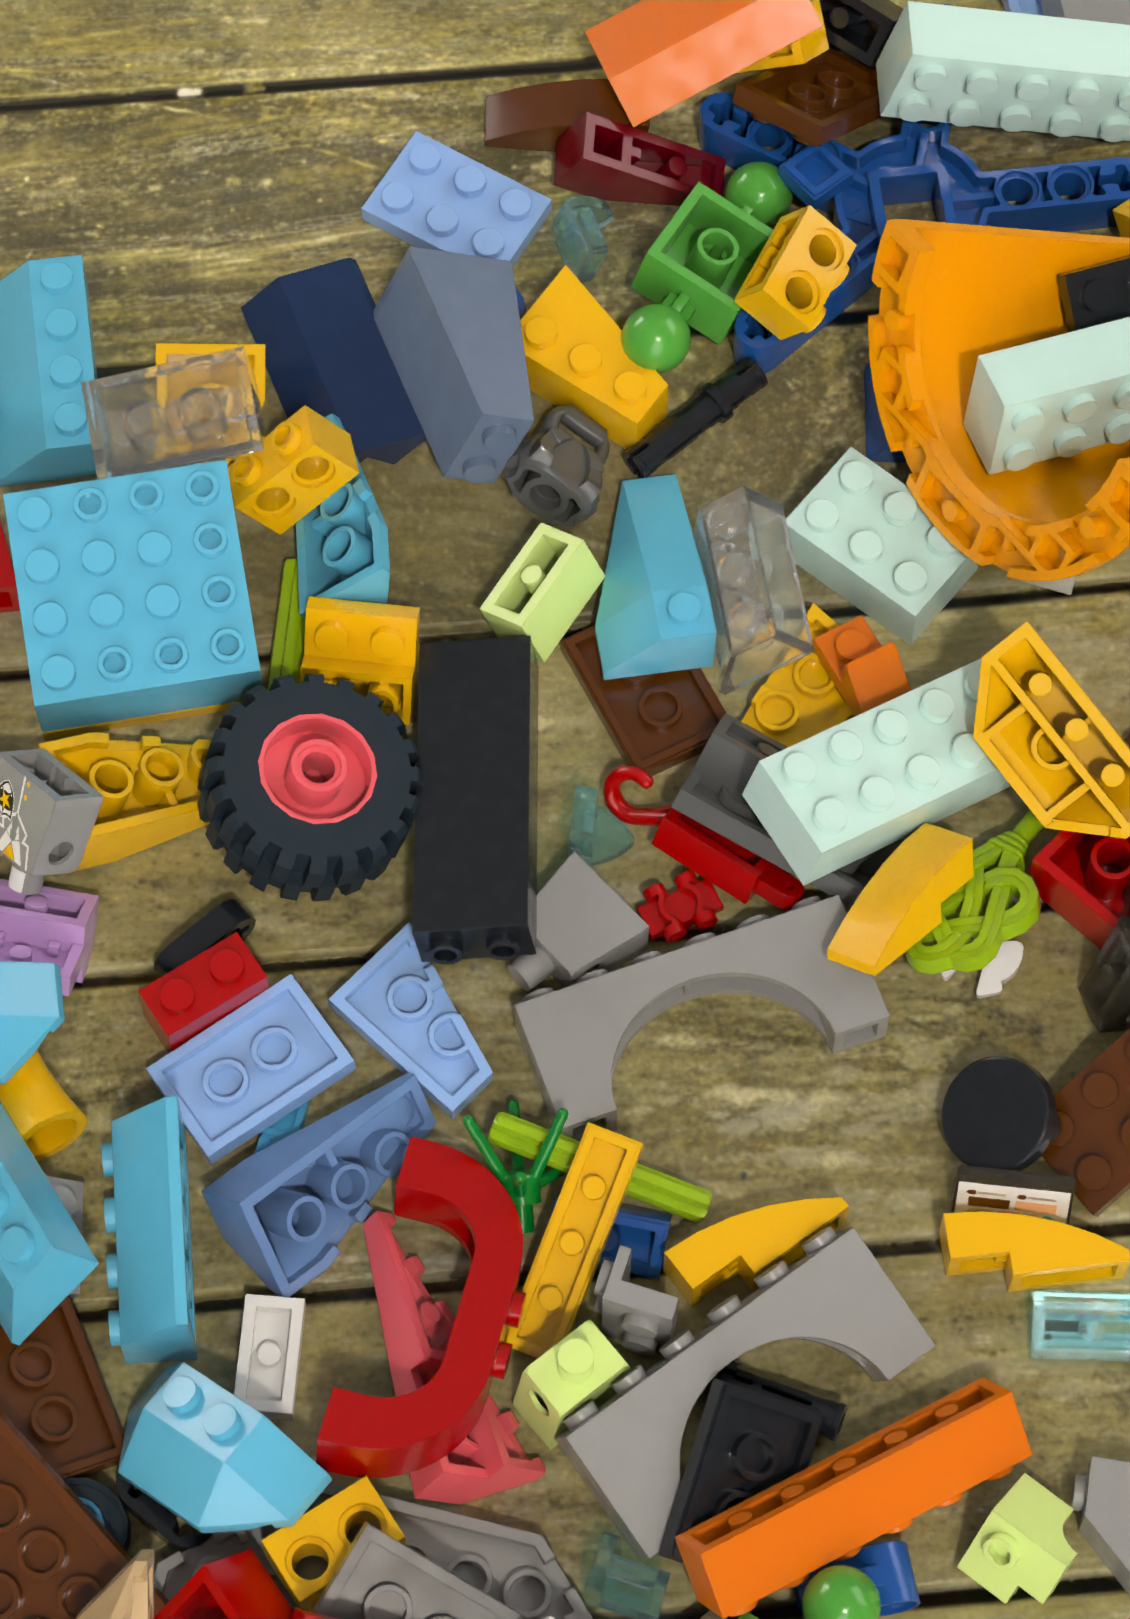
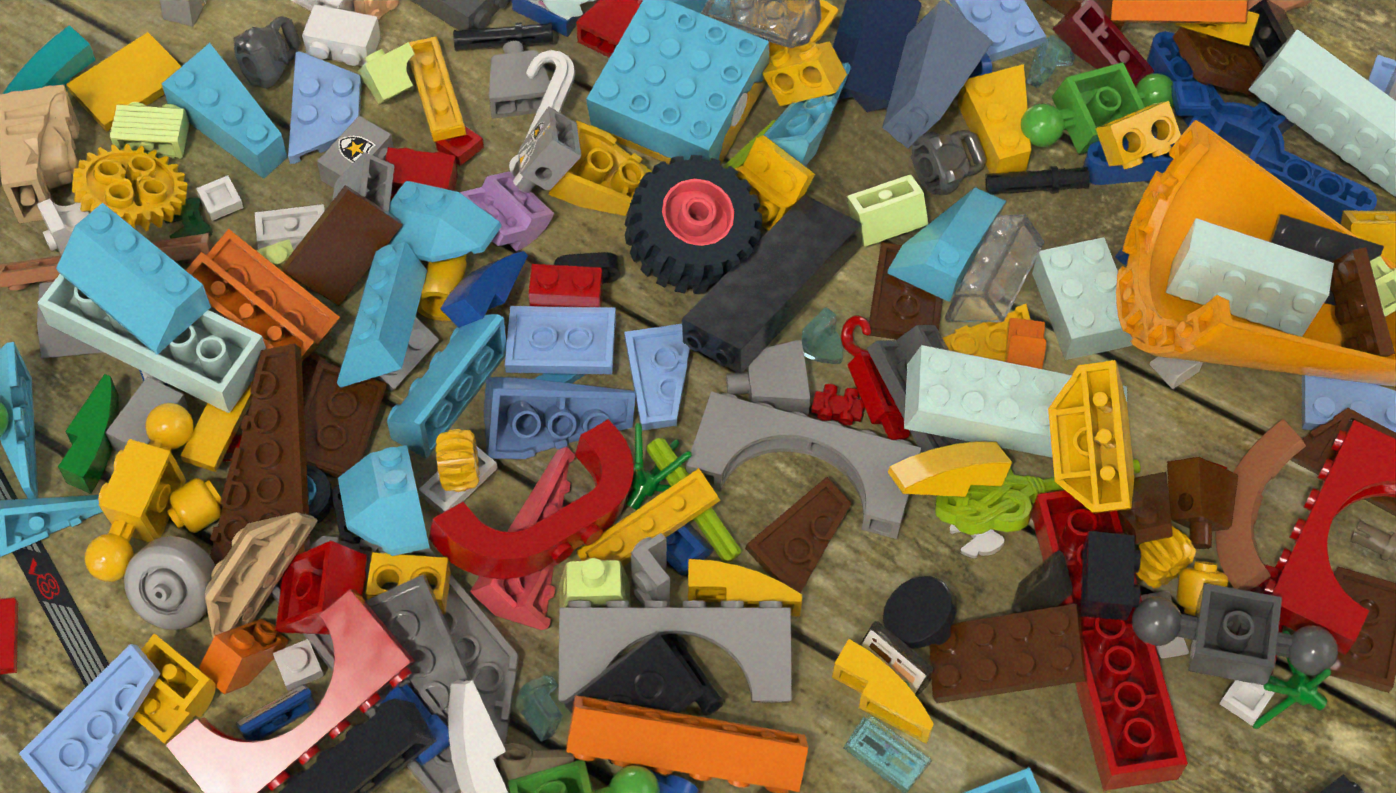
camera: 35 degrees right, 5 degrees down
none -> yellow gear [435,429,480,492]
none -> blue slope [440,251,528,328]
none -> reddish brown wing [745,477,851,593]

